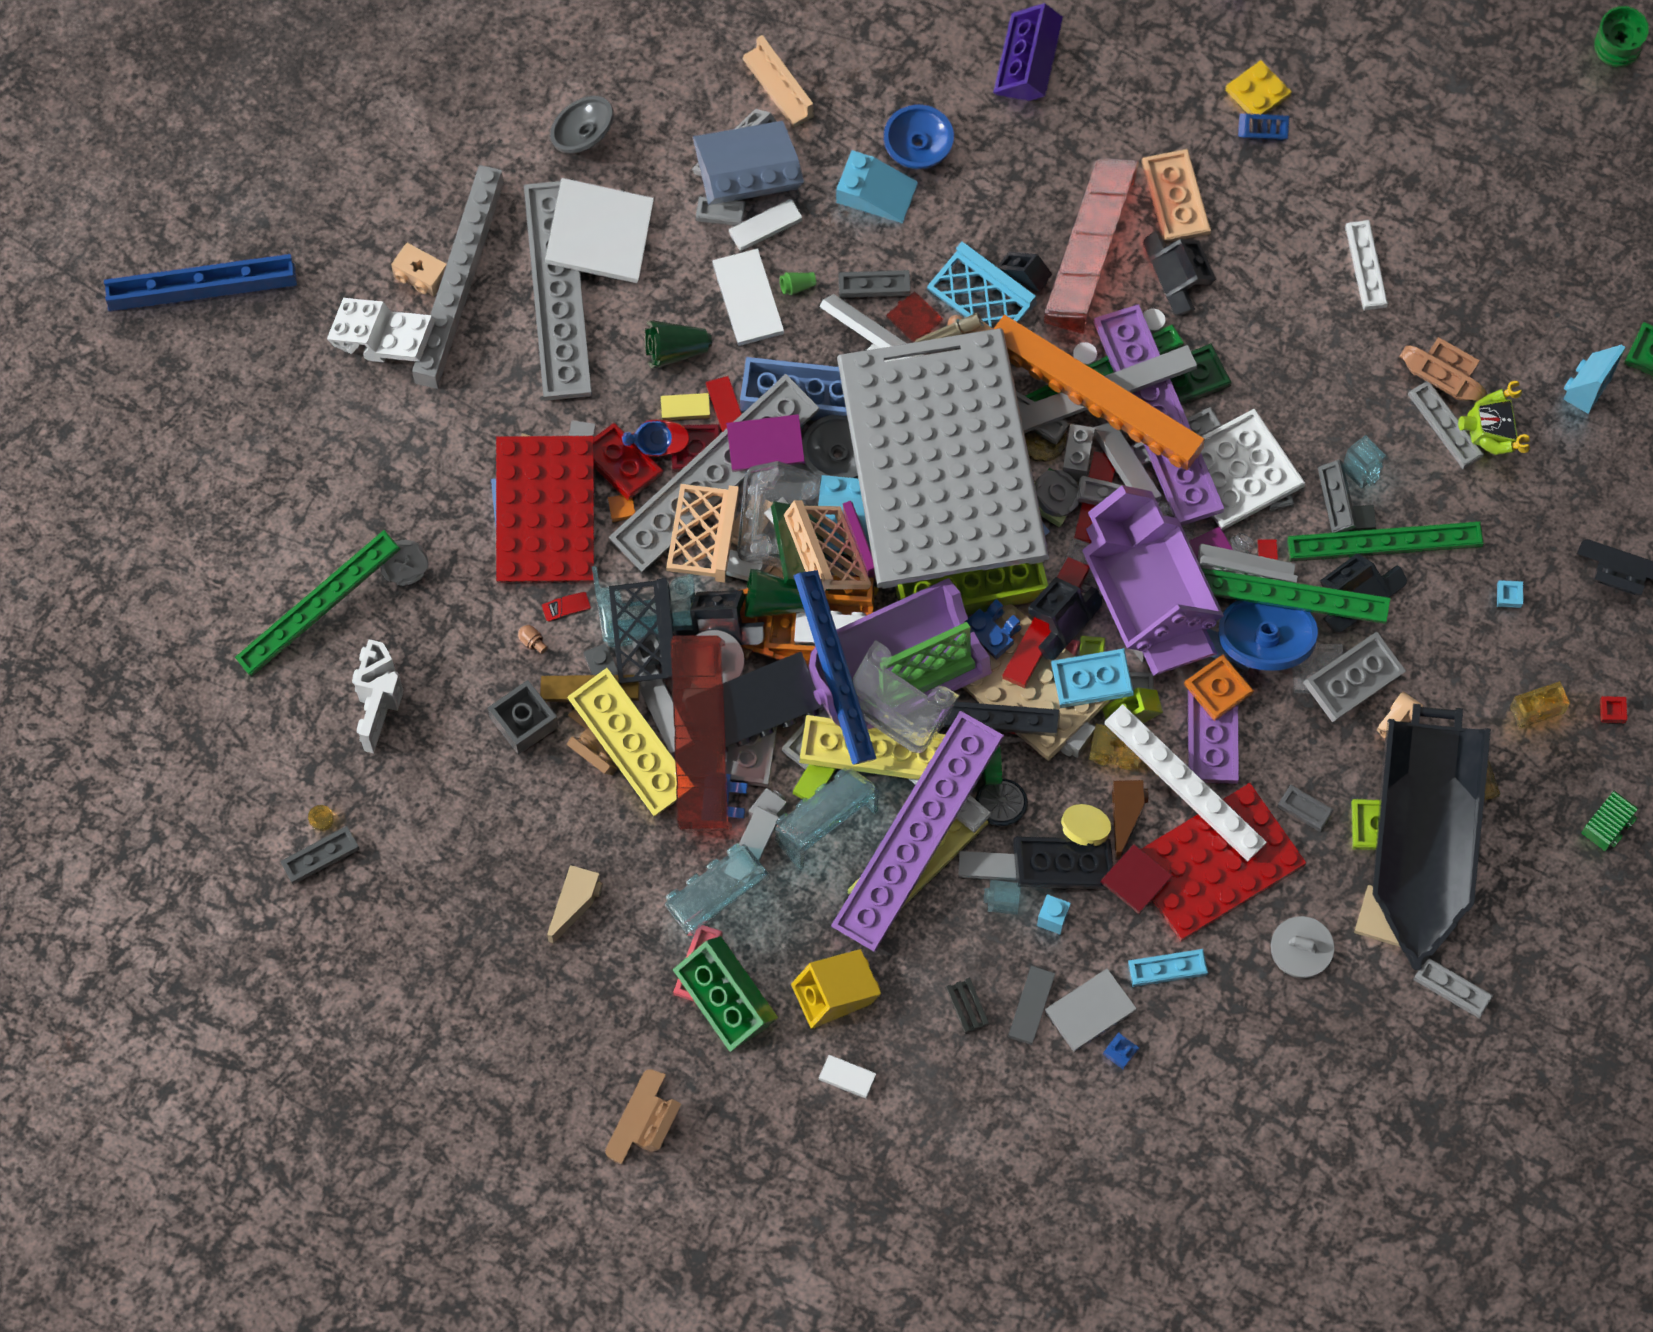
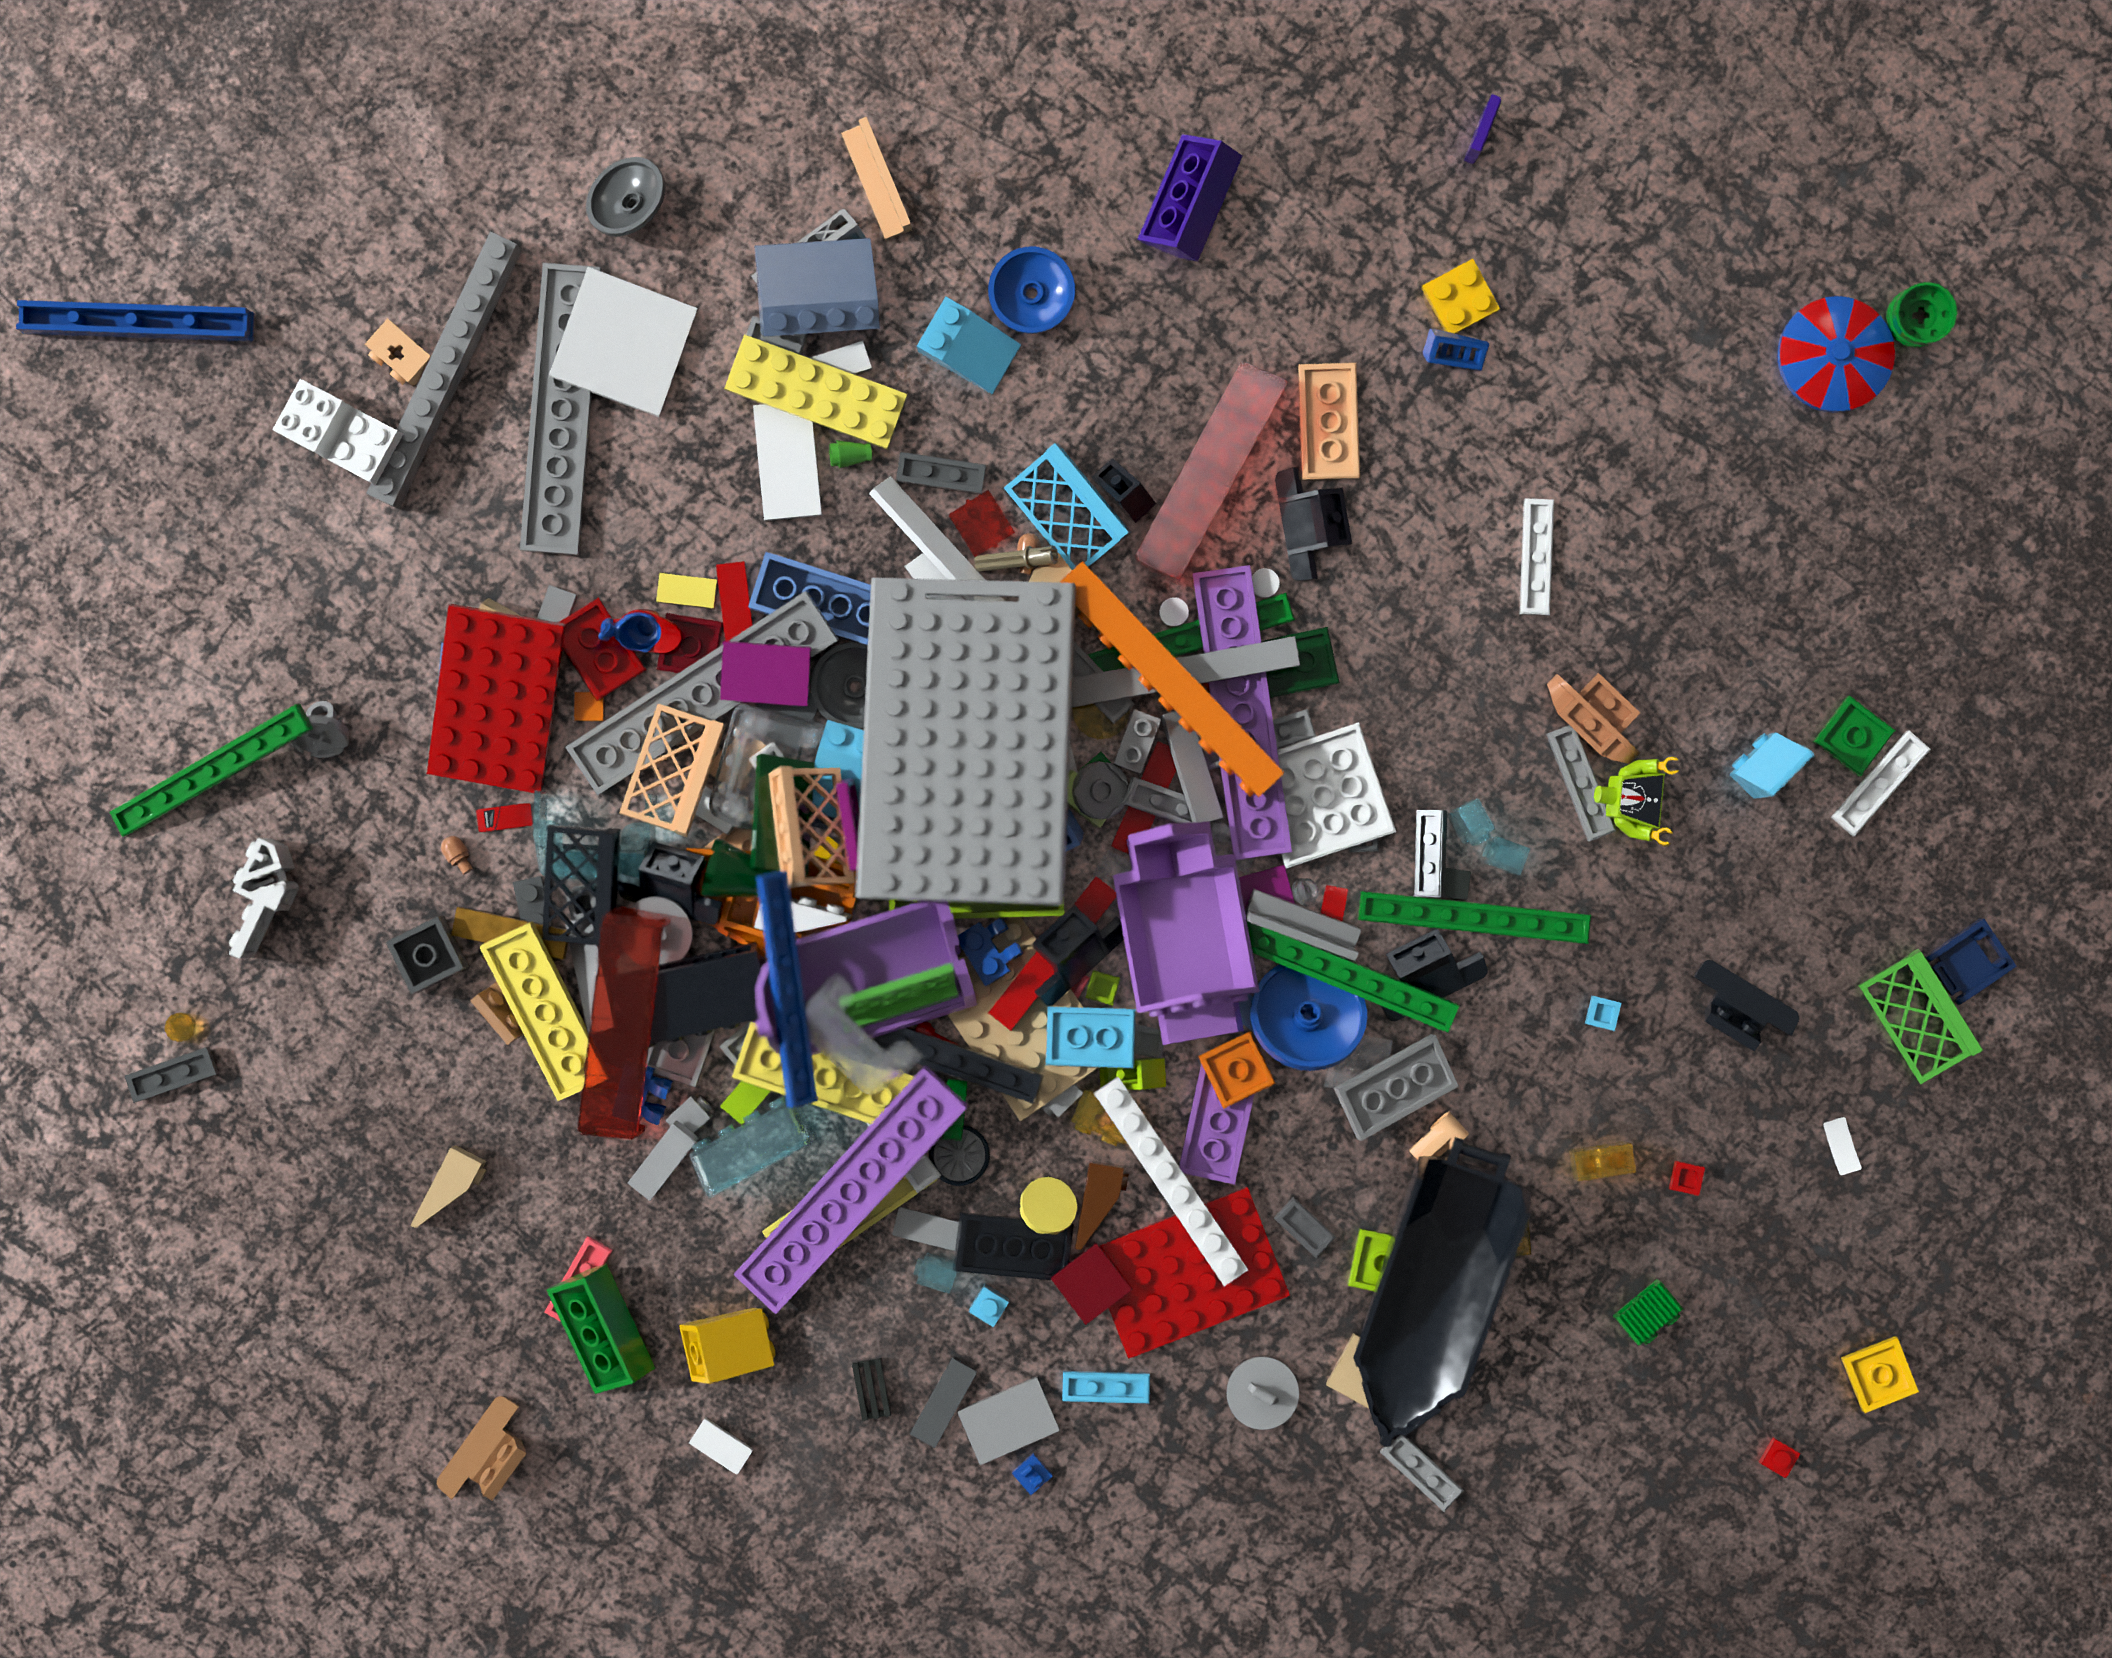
camera: 10 degrees right, 20 degrees up
dark green cone [644,320,712,368] -> none
clear light blue windscreen [664,843,771,939] -> none
none -> light yellow plate [724,334,908,450]
none -> clear light blue brick [1482,836,1530,876]
none -> dish [1777,296,1895,413]

